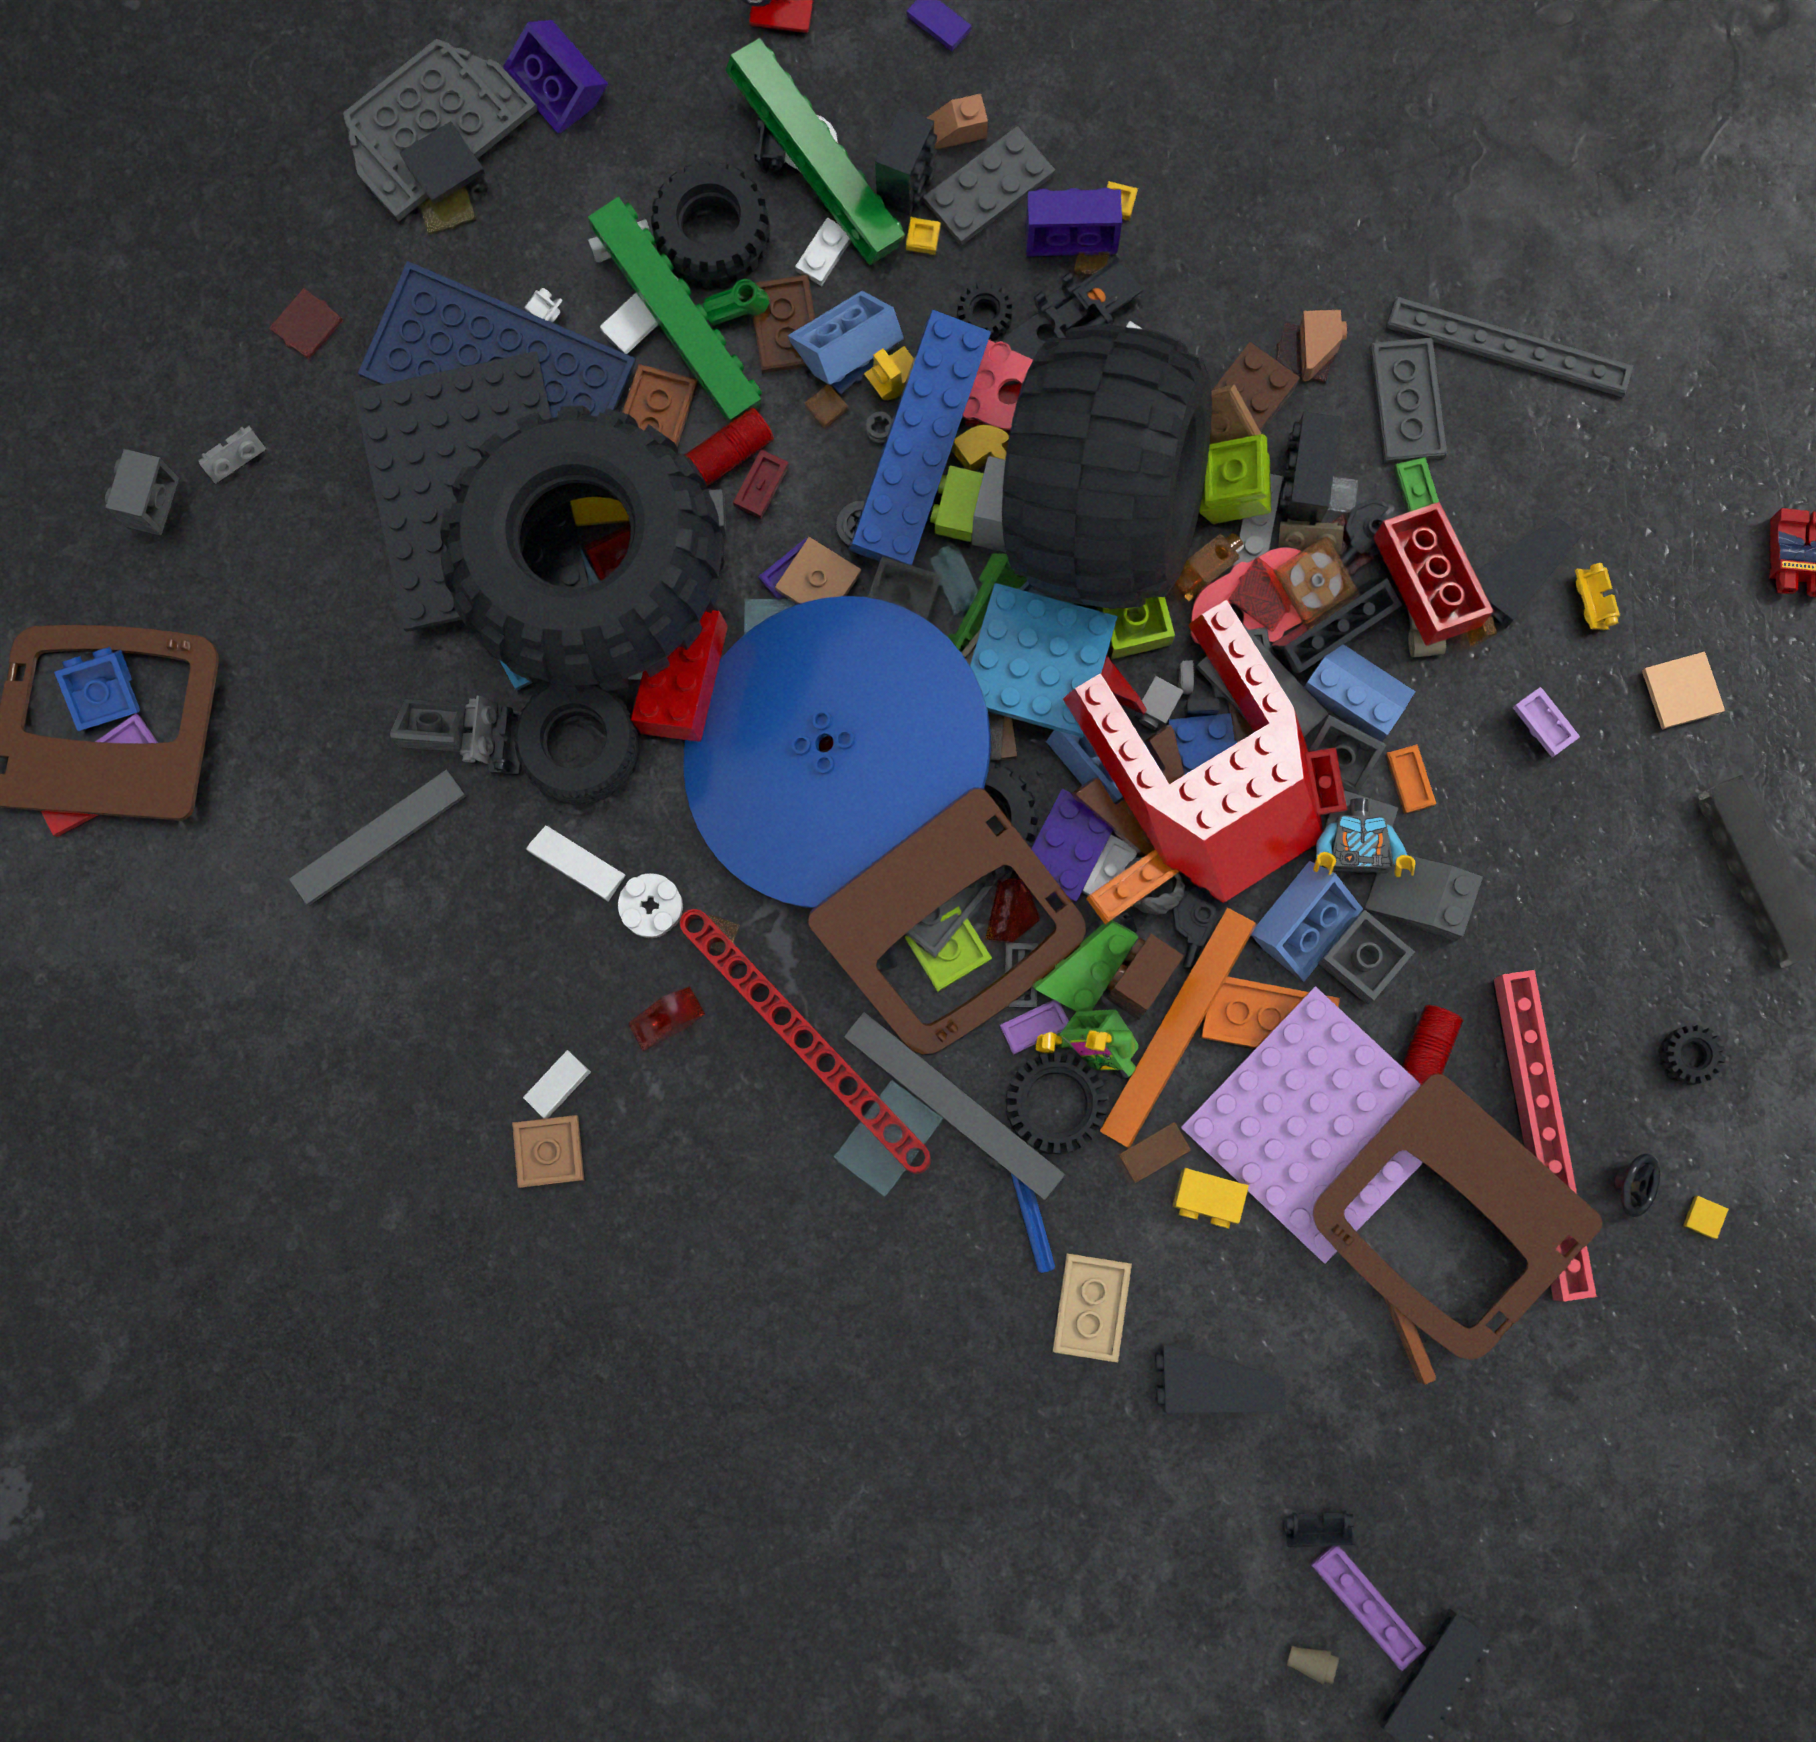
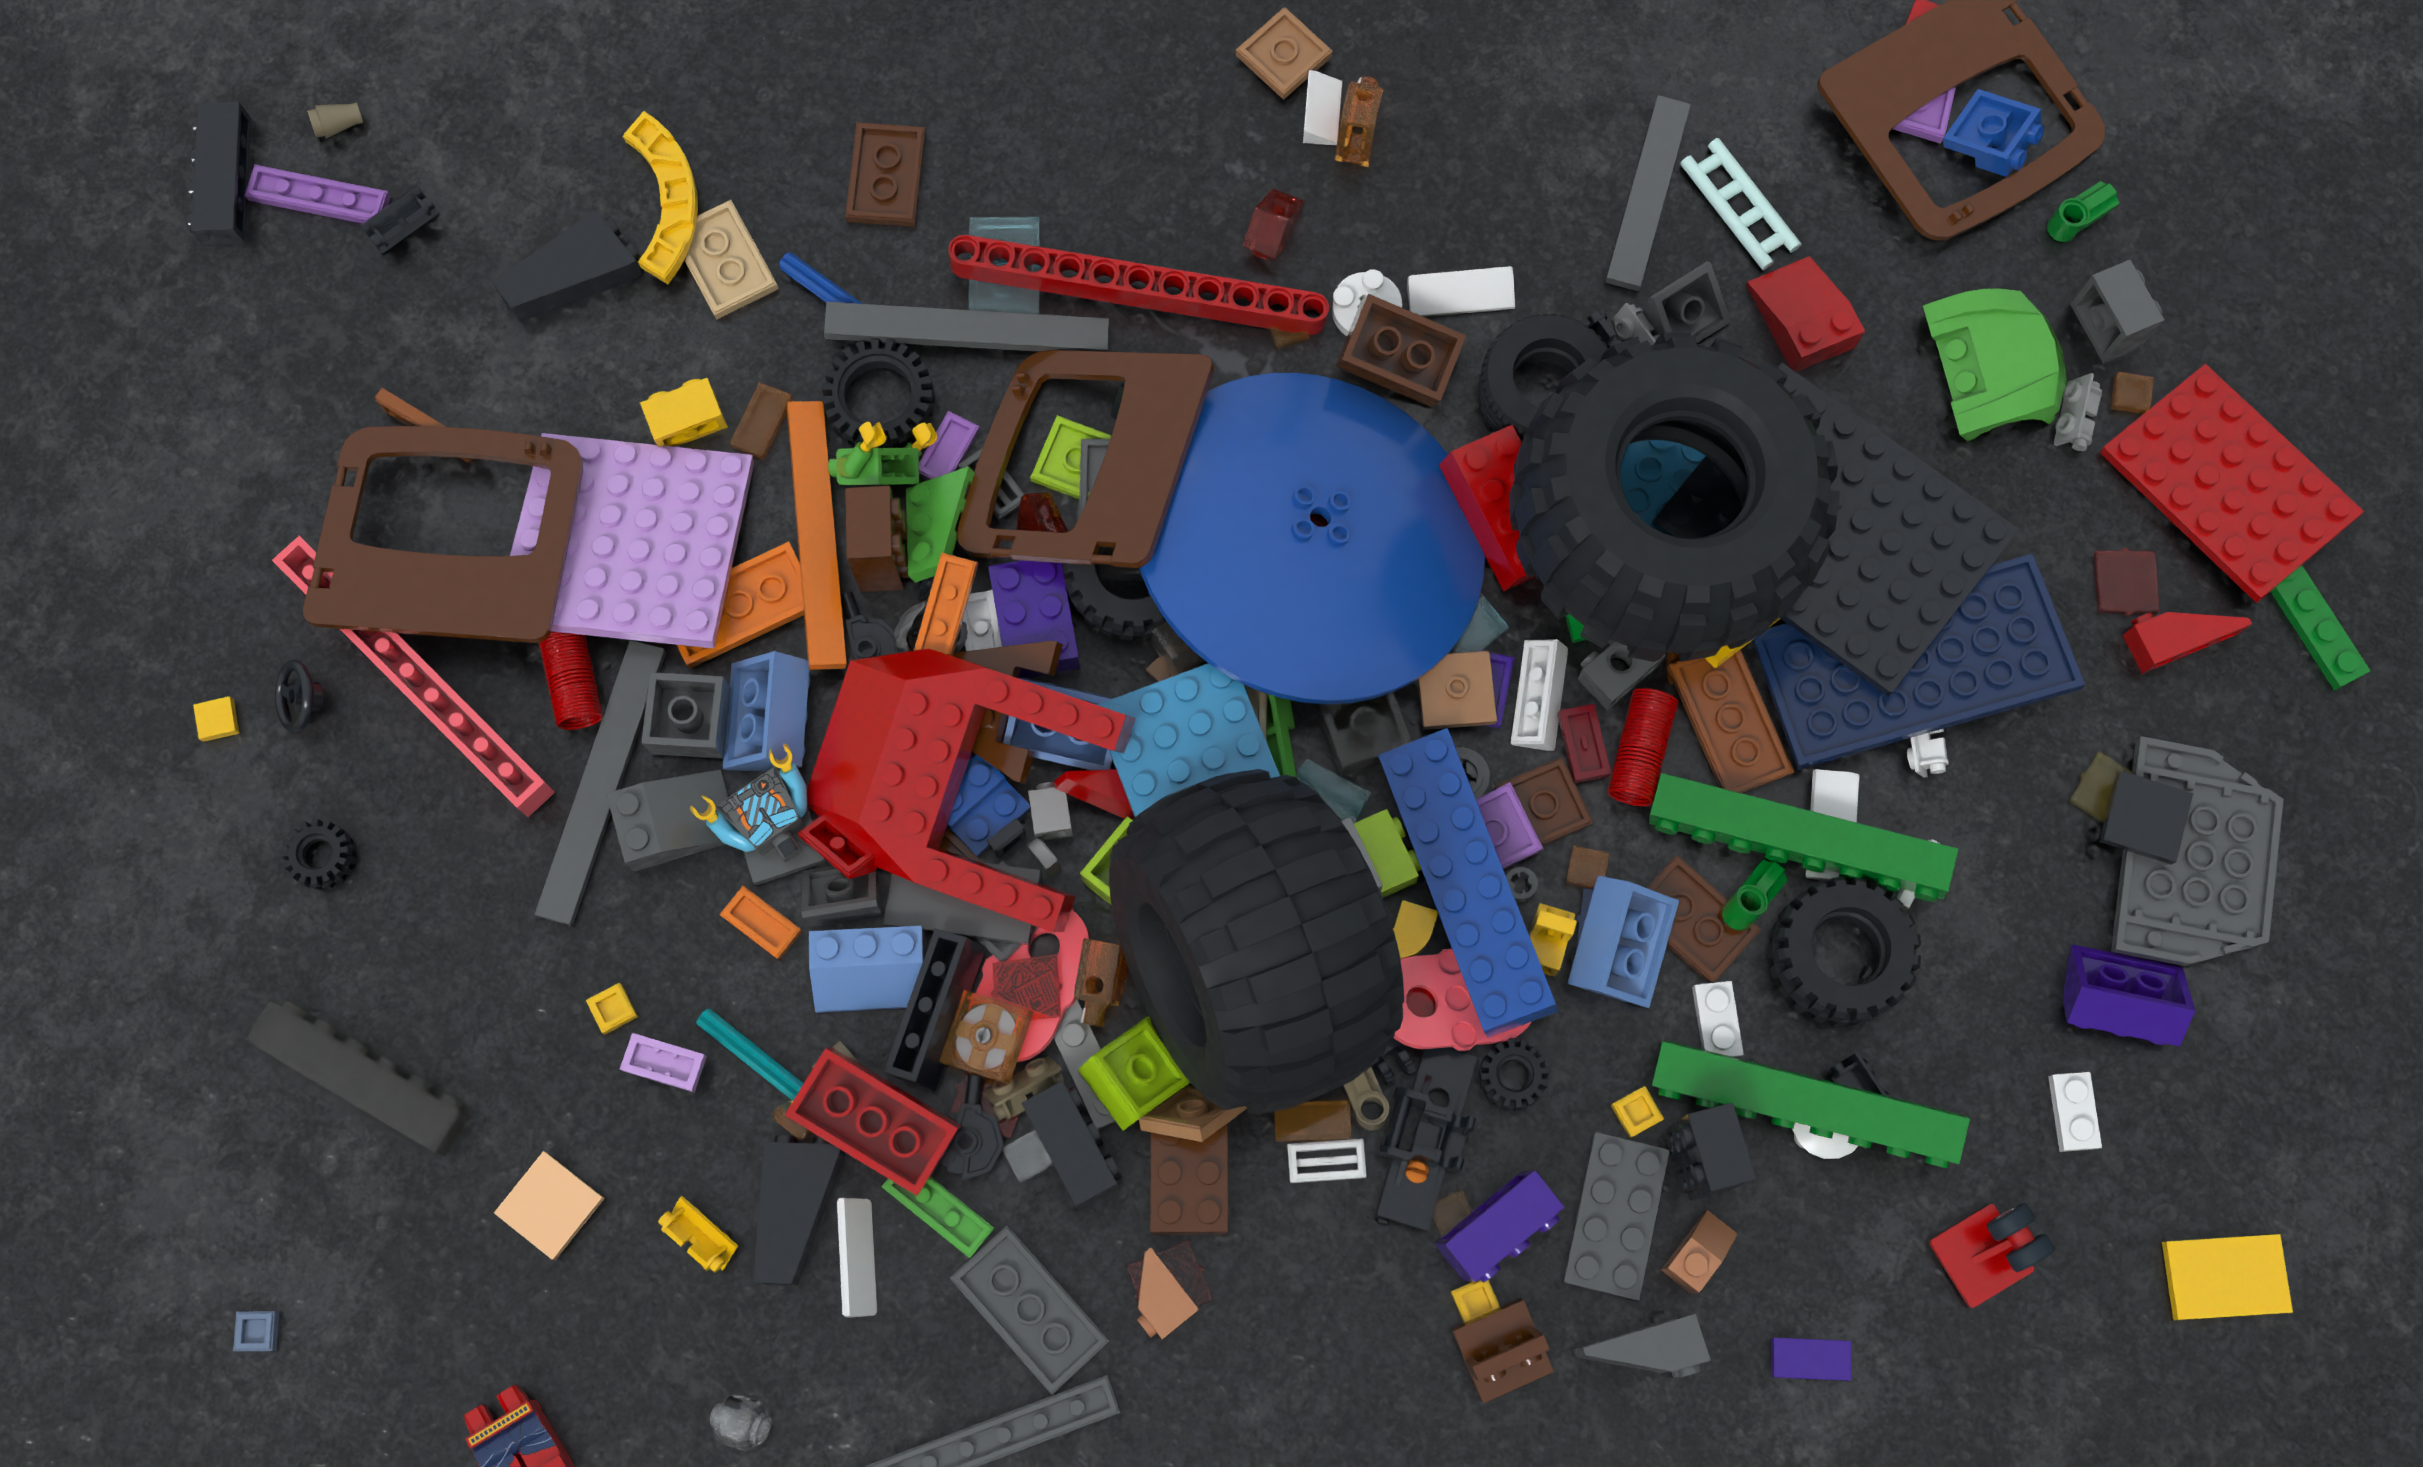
camera: 140 degrees right, 5 degrees down
none -> dark grey tile [534,640,667,927]
none -> yellow tile [586,982,638,1035]
none -> yellow tile [623,111,698,284]
none -> teal axle [696,1008,804,1101]
none -> clear head [710,1394,771,1452]
none -> white slope [837,1198,877,1318]
none -> reddish brown tile [845,122,926,227]
none -> clear orange torso [1335,76,1383,167]
none -> reddish brown brick [1335,294,1467,407]
none -> reddish brown bracket [1451,1298,1554,1403]
none -> medium lavender tile [1476,782,1544,870]
none -> reddish brown tile [1495,757,1594,846]
none -> white slope [1511,640,1568,751]
none -> dark grey slope [1572,1314,1711,1378]
none -> light aqua bar [1680,138,1802,270]
none -> red slope [1746,256,1865,372]
none -> bright green piece [1923,288,2067,441]
none -> green piece [2047,181,2119,242]
none -> white plate [2048,1072,2102,1152]
none -> red plate [2100,364,2364,603]
none -> clear orange tile [2111,372,2153,414]
none -> red slope [2122,612,2252,674]
none -> green plate [2271,566,2370,691]

